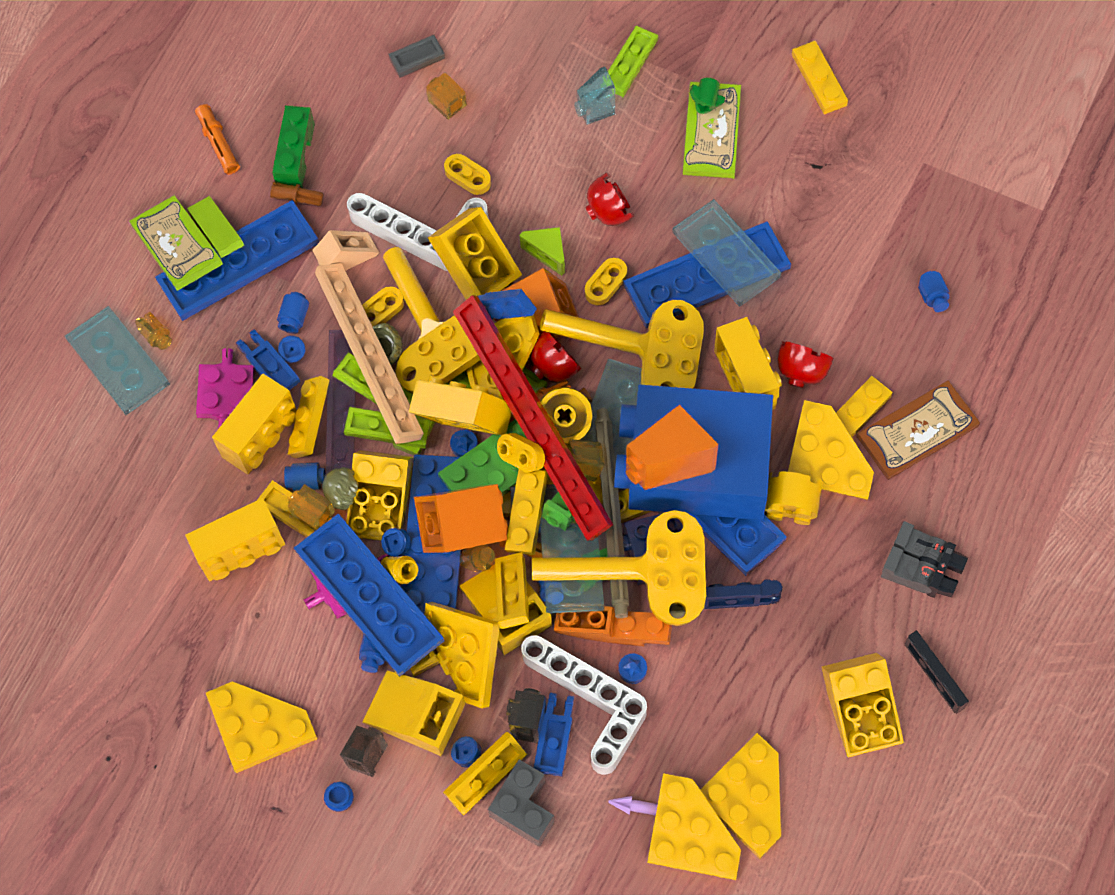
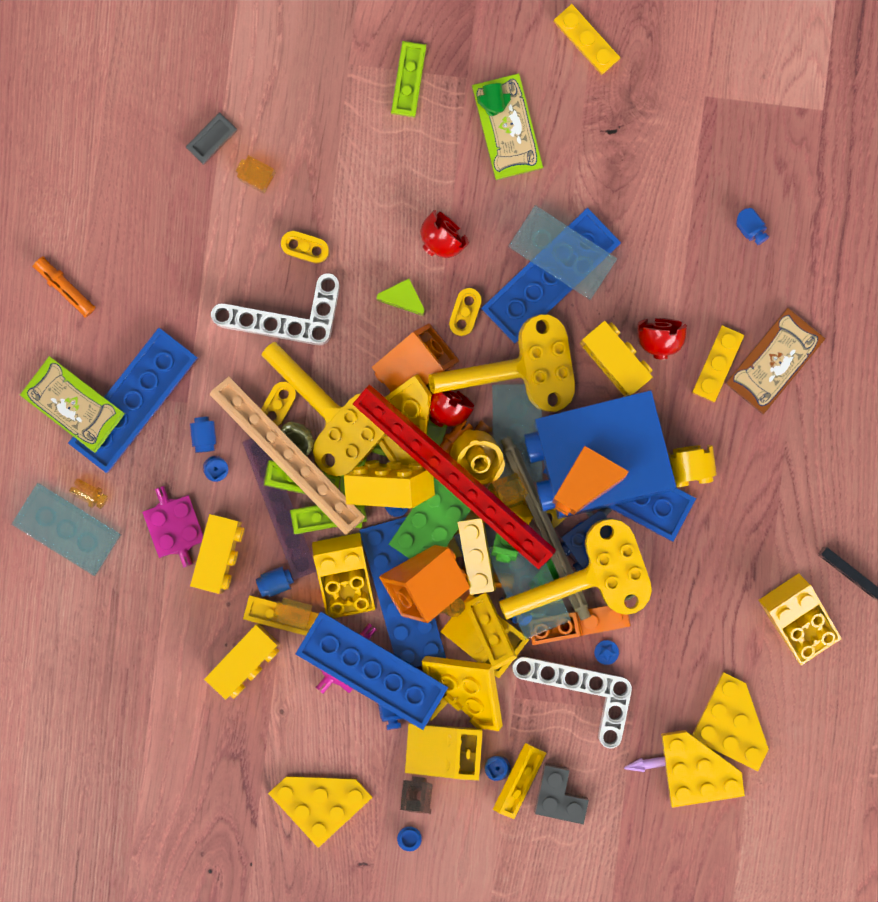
camera: 25 degrees left, 20 degrees up
lime tile [187,196,244,258] -> none
blue hinge [236,329,301,390] -> none
dark orange axle [270,181,324,206] -> none
green arch [272,105,315,188] -> none
yellow plate [287,376,329,459] -> none
light nougat slope [312,230,379,271] -> none
olive hair [322,467,358,510] -> none
blue tile [381,528,411,556] -> none
yellow cone [381,556,418,584] -> none
yellow brick [427,207,522,300] -> none
blue hinge [478,289,537,320] -> none
yellow plate [497,433,545,472] -> none
clear smoke brick [506,688,547,744] -> none
blue hinge [533,693,574,777] -> none
clear light blue slope [574,67,615,125] -> none
dark blue hinge [704,579,783,609] -> none
yellow plate [788,400,874,500] -> none
hips [881,521,968,598] -> none

